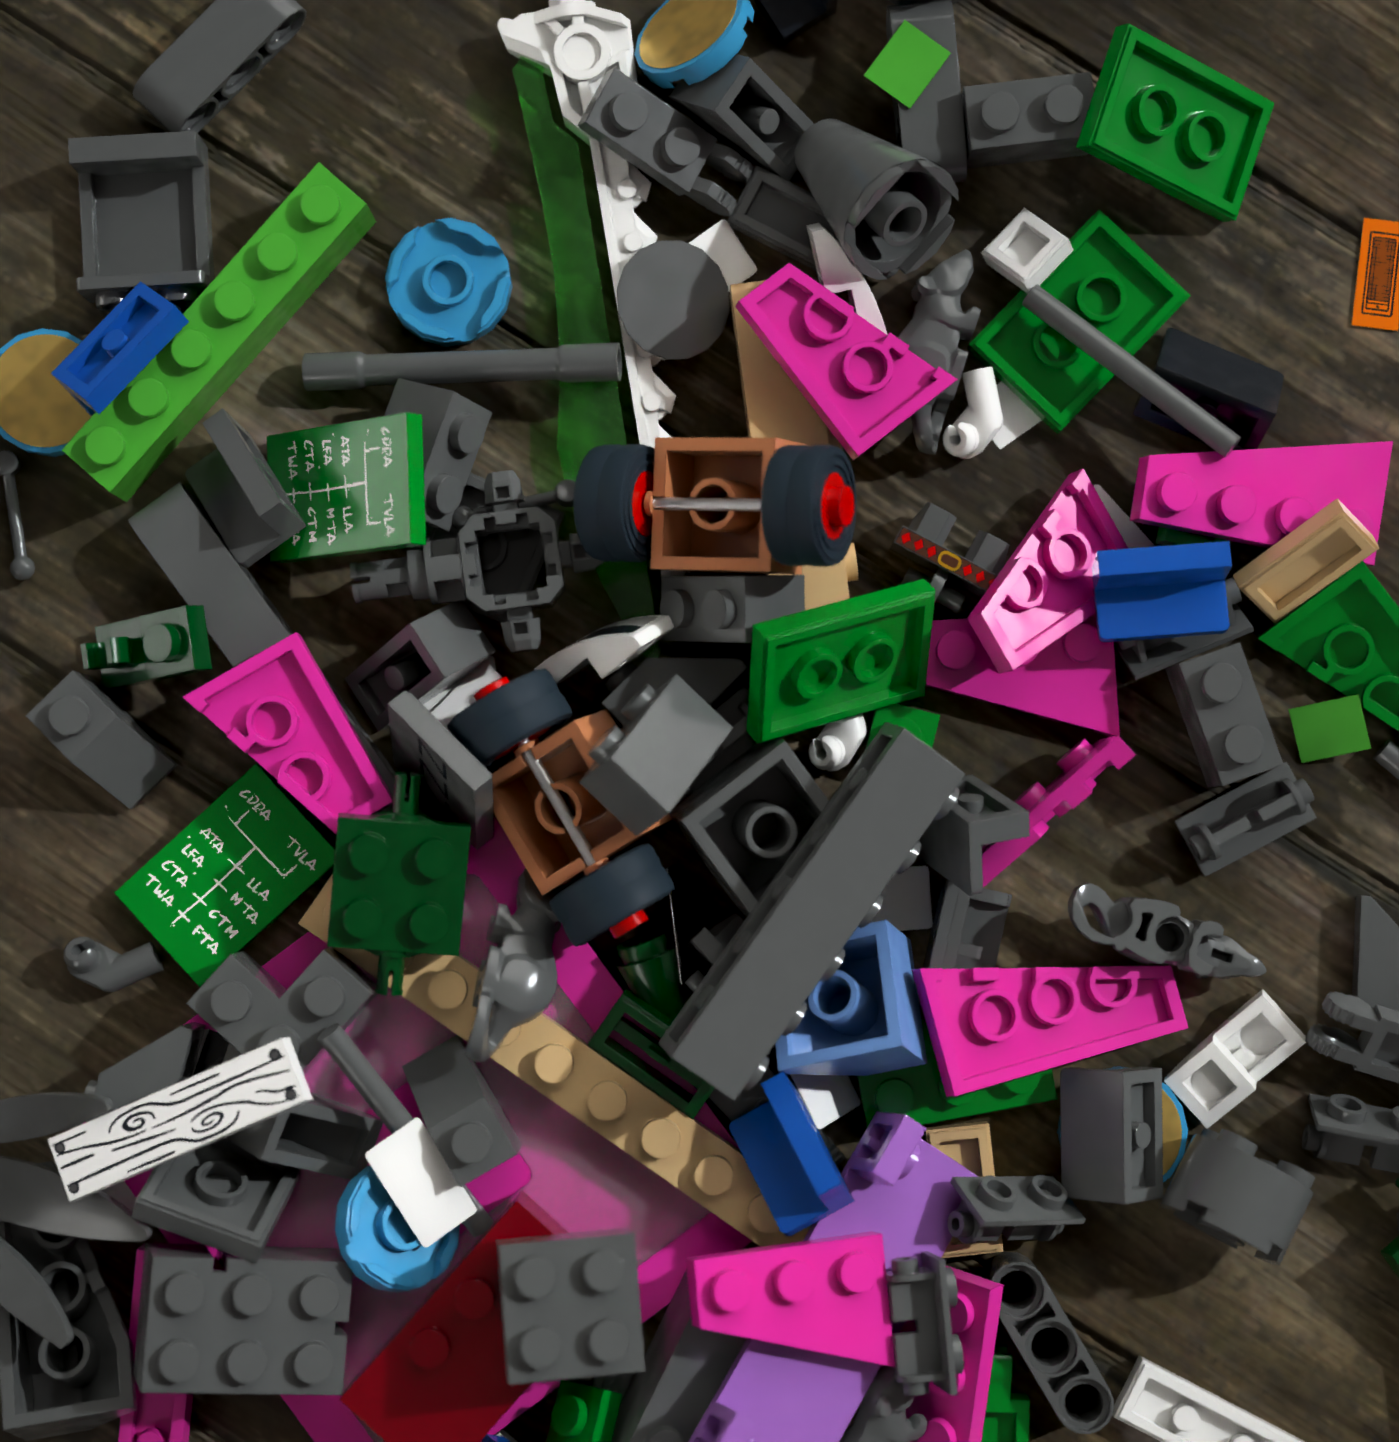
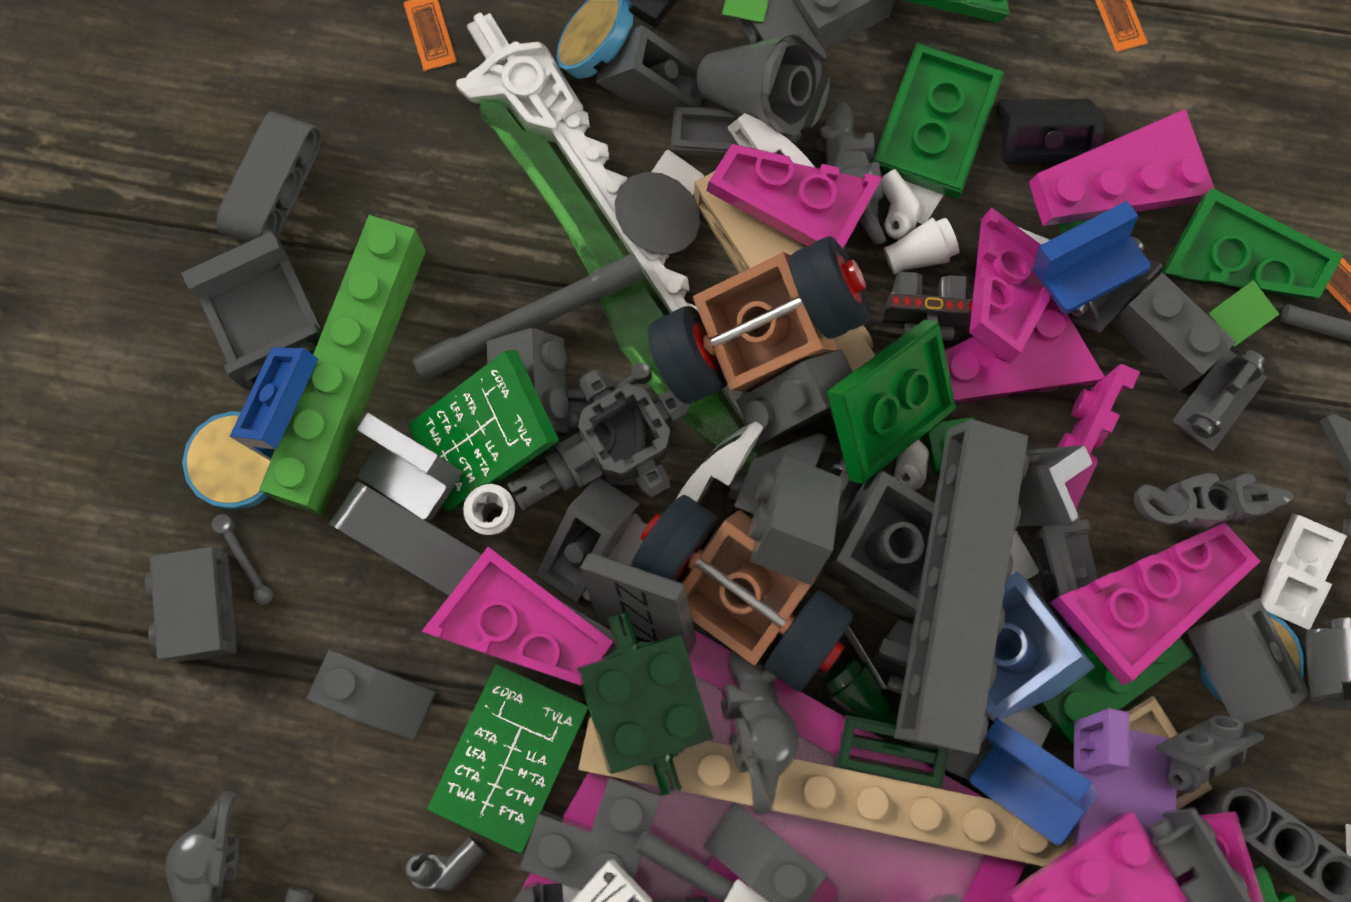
camera: 25 degrees left, 10 degrees down
dark green plate [80,605,212,689] -> none
dark azure tile [385,218,512,347] -> none
dark grey hinge [577,68,754,217] -> none
white tile [981,207,1073,294] -> none
dark grey bar [1022,285,1241,458] -> none
tan tile [1233,498,1379,624] -> none
none -> white cone [464,484,515,535]
none -> white cone [883,218,959,274]

